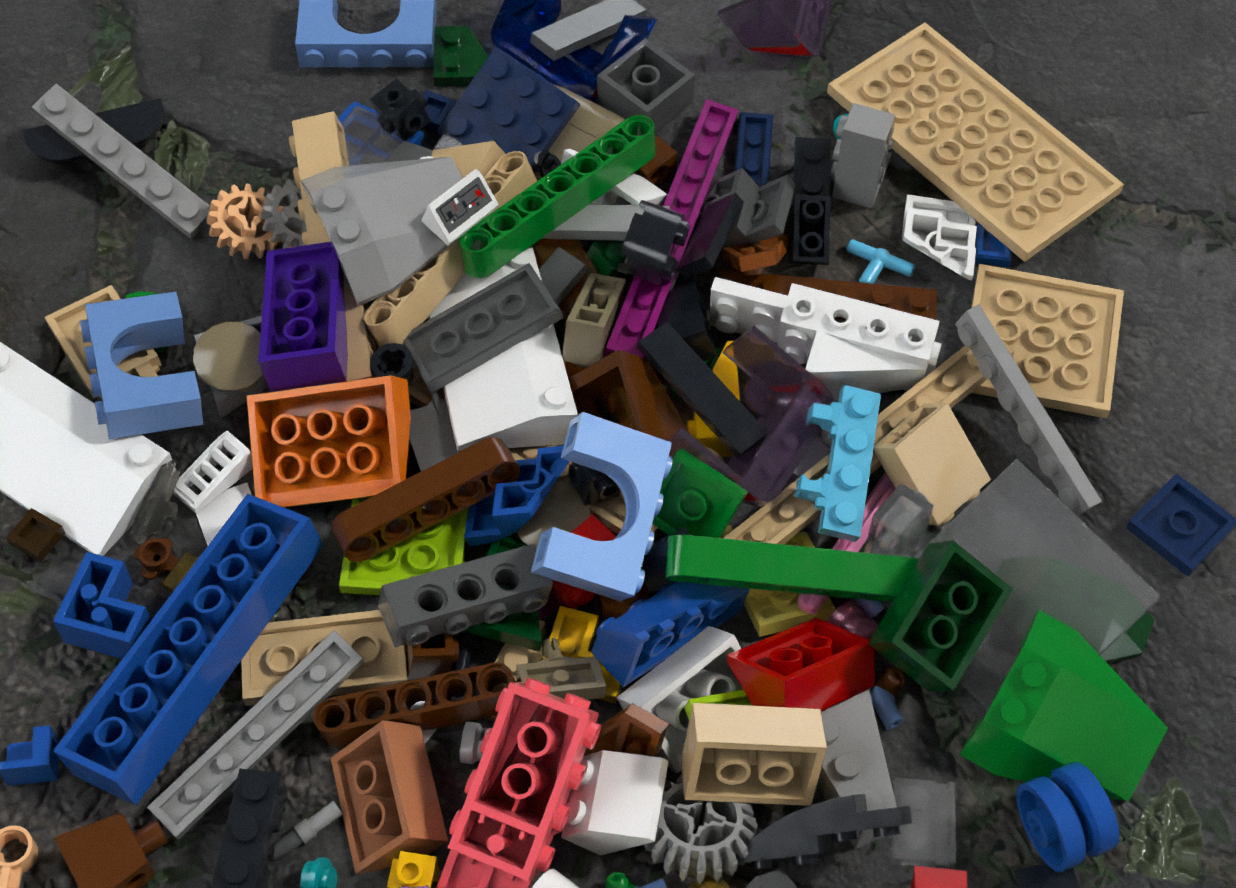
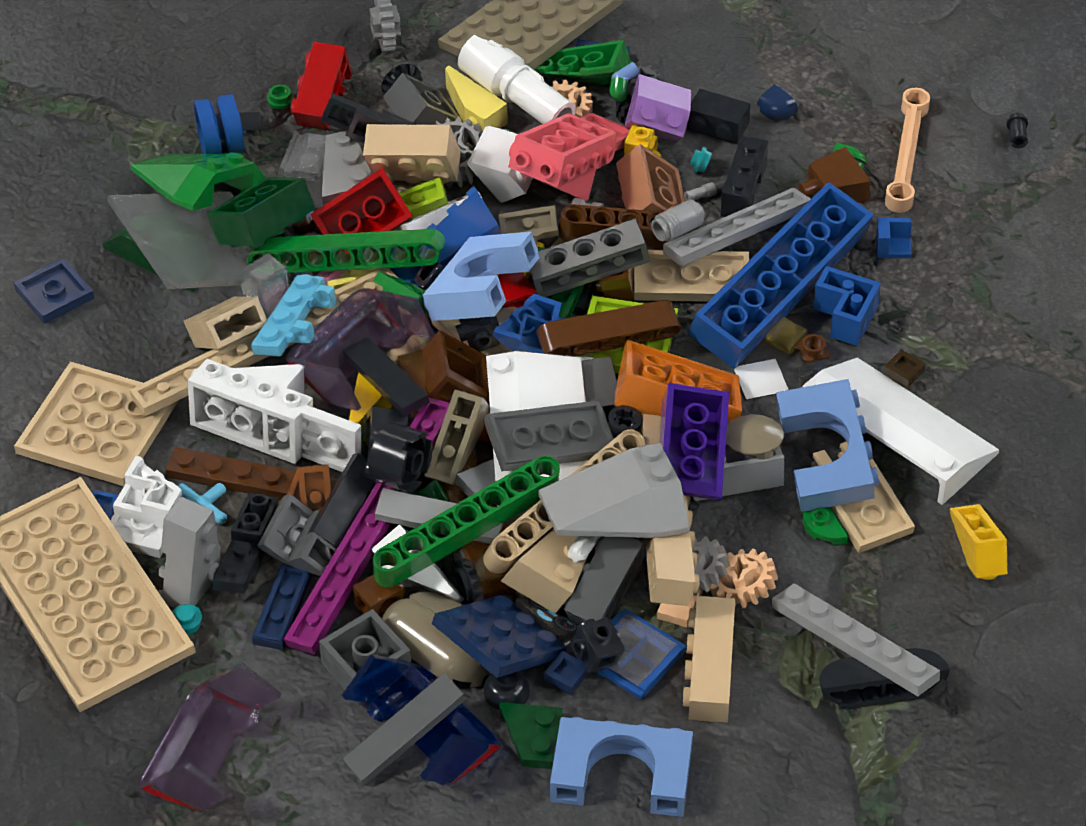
camera: 170 degrees left, 10 degrees down
white slope [170,431,253,514] -> none
slope [421,169,499,246] -> none
dark orange wing [584,703,669,757] -> none
light grey plate [955,304,1102,518] -> none
none -> light grey head [651,199,705,242]
none -> tan brick [683,596,735,723]

